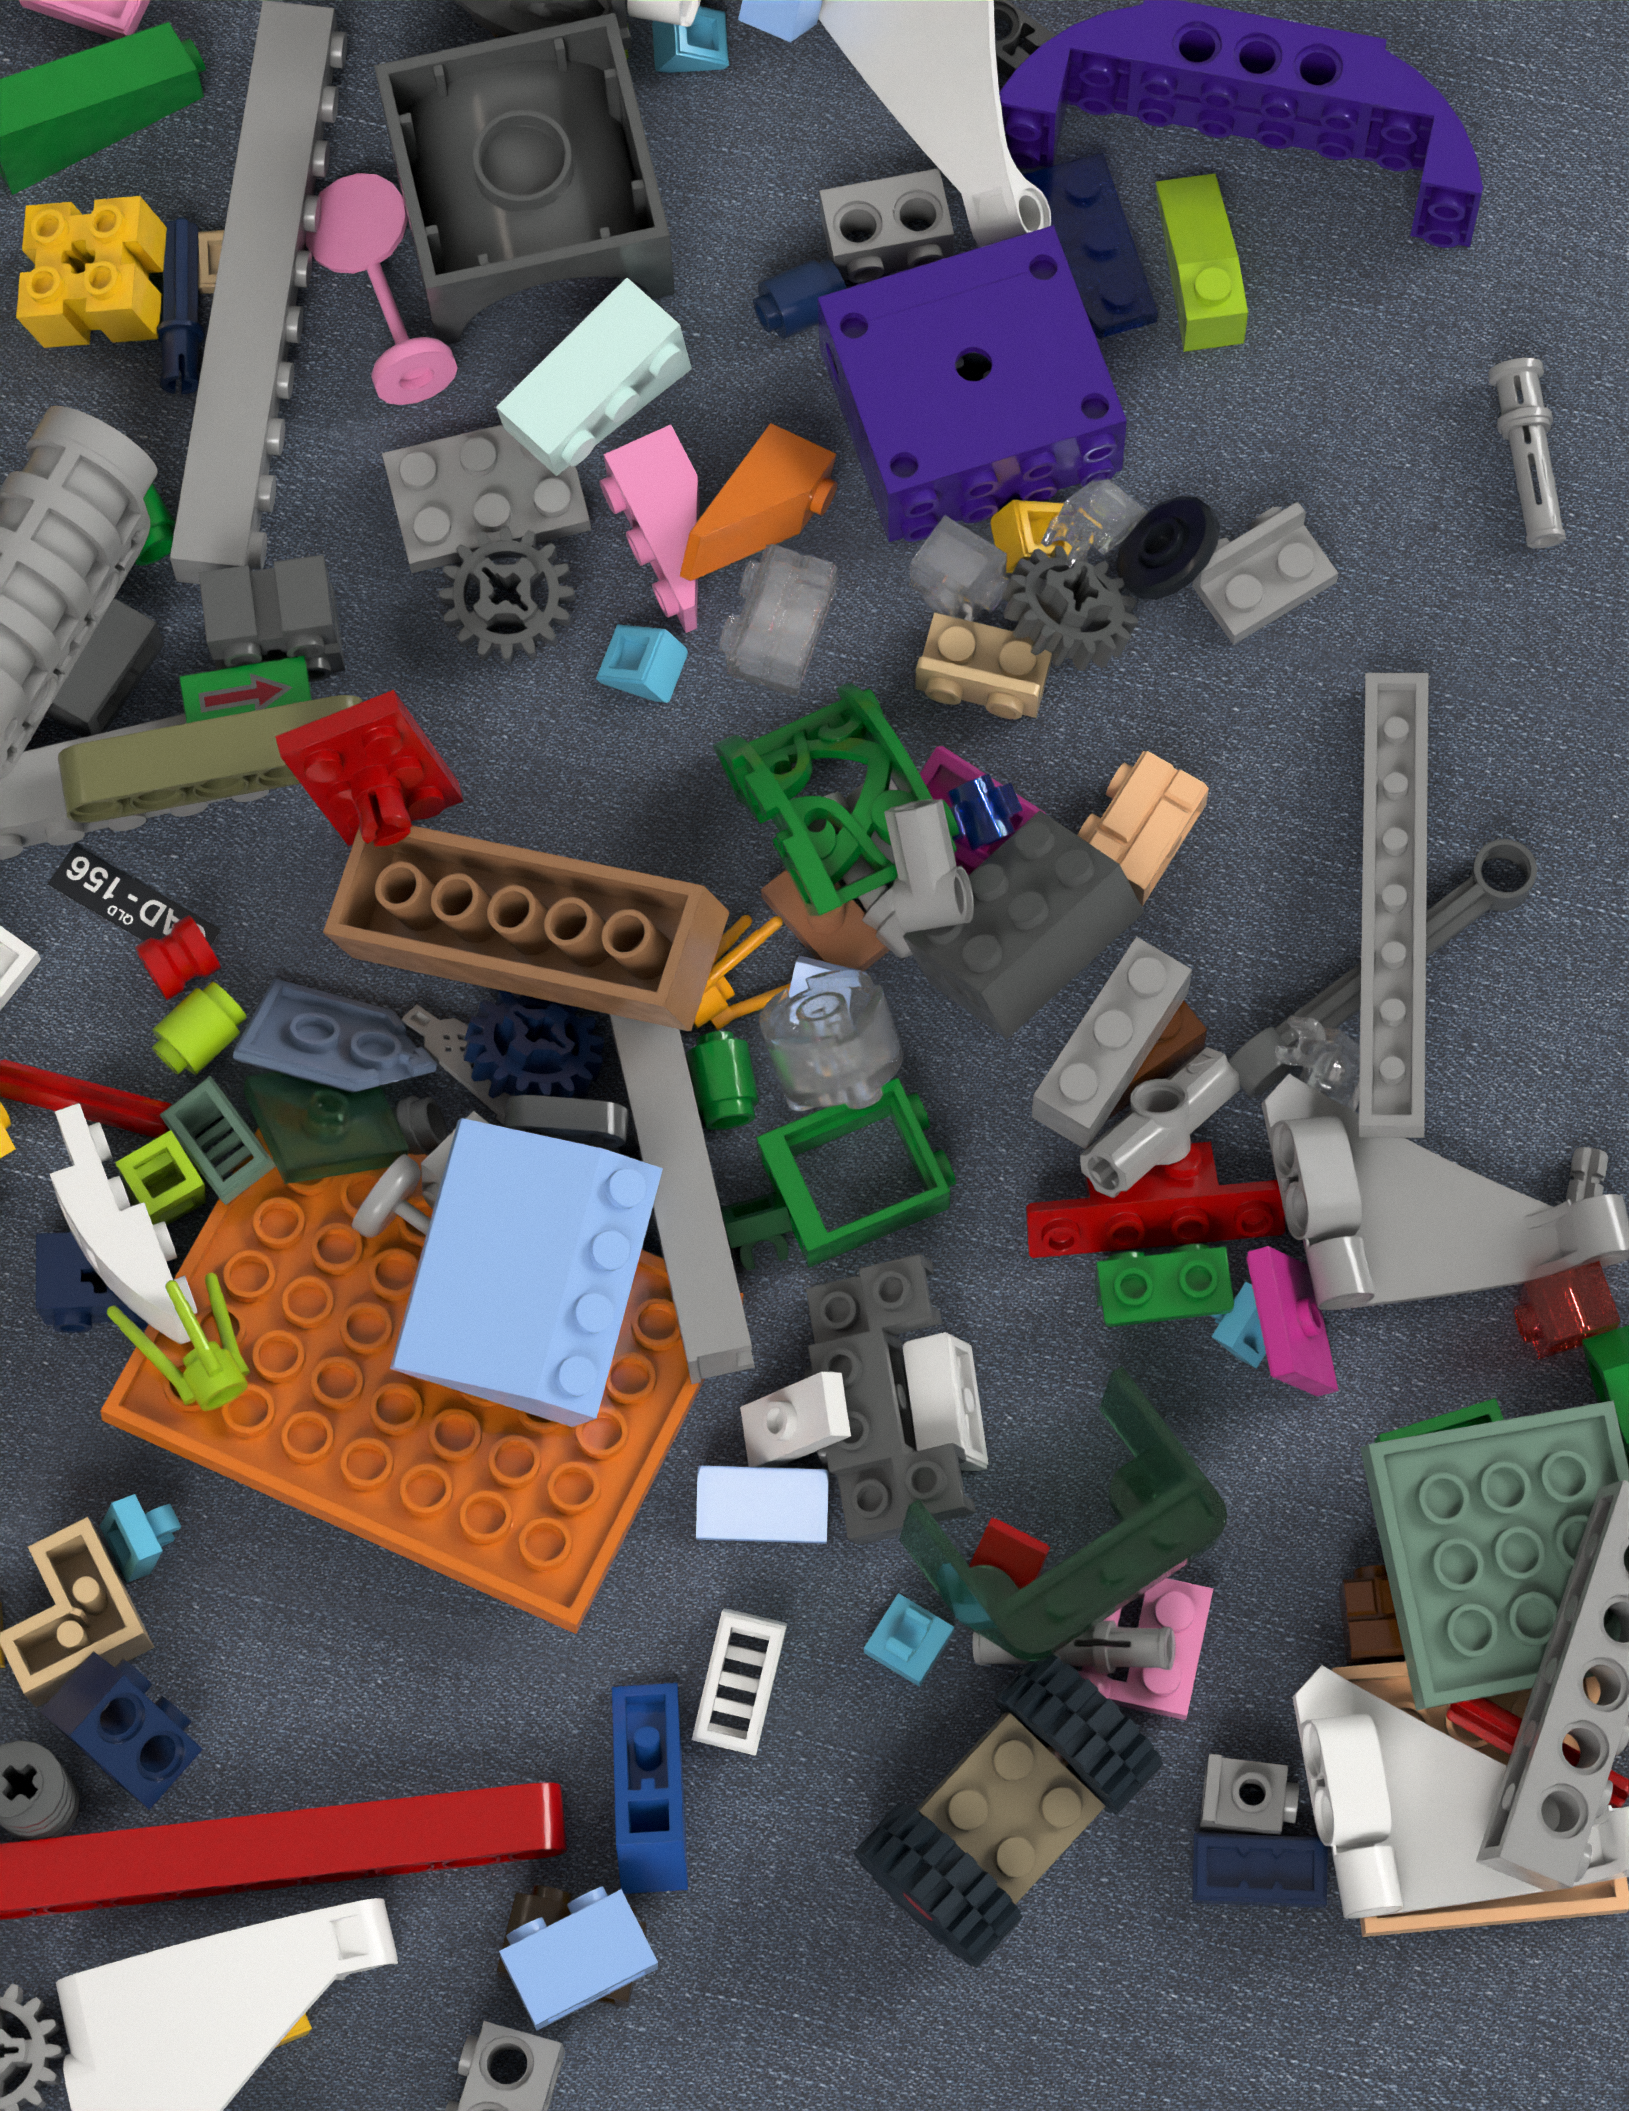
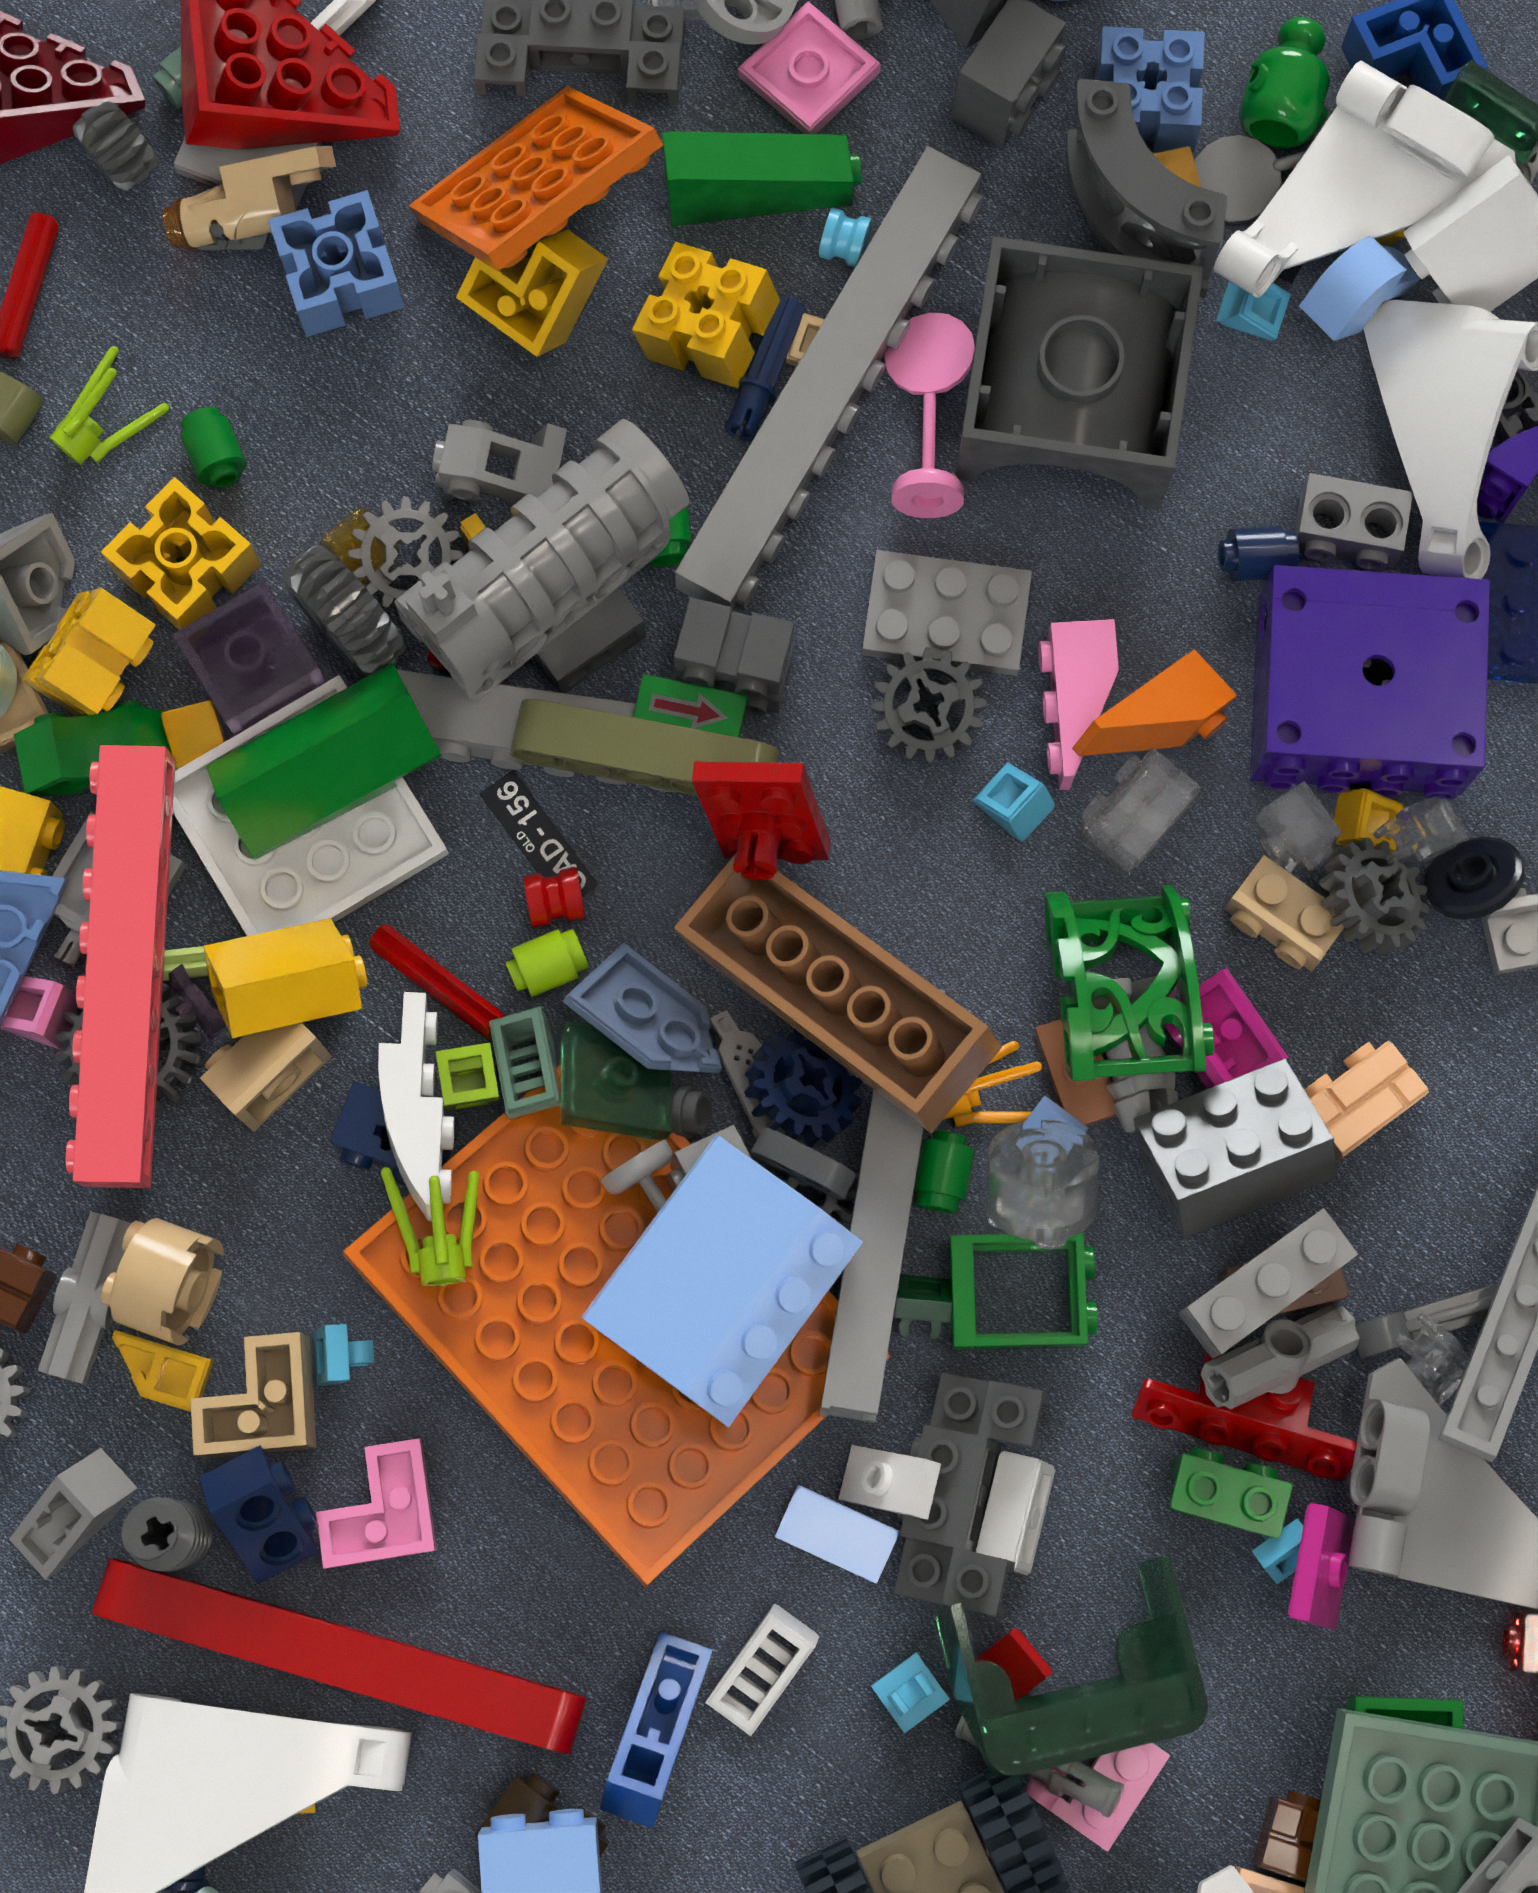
camera: 20 degrees right, 5 degrees up
light aqua wedge [496,278,692,476] -> none
light grey piece [884,798,974,932] -> none
clear blue gear [946,774,1023,851] -> none
none -> bright pink plate [316,1438,437,1569]
none -> medium azure wheel [819,207,873,267]

